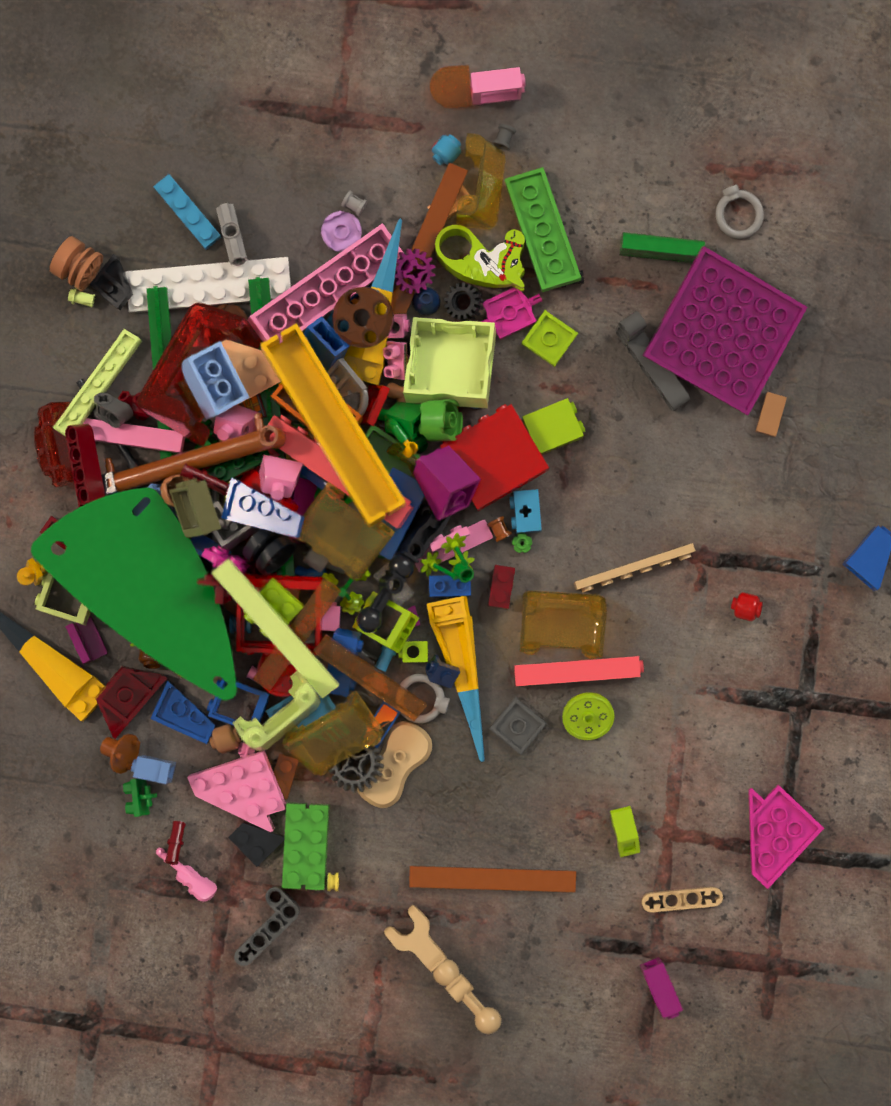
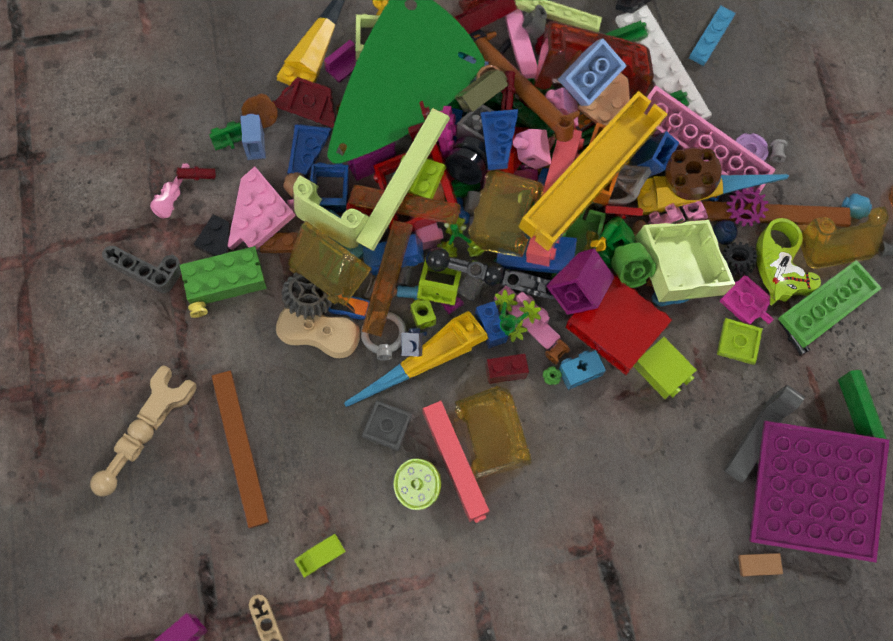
camera: 65 degrees right, 15 degrees down
light grey piece [216,203,248,266] -> none
tan plate [574,543,695,593] -> none
red head [731,592,763,621] -> none

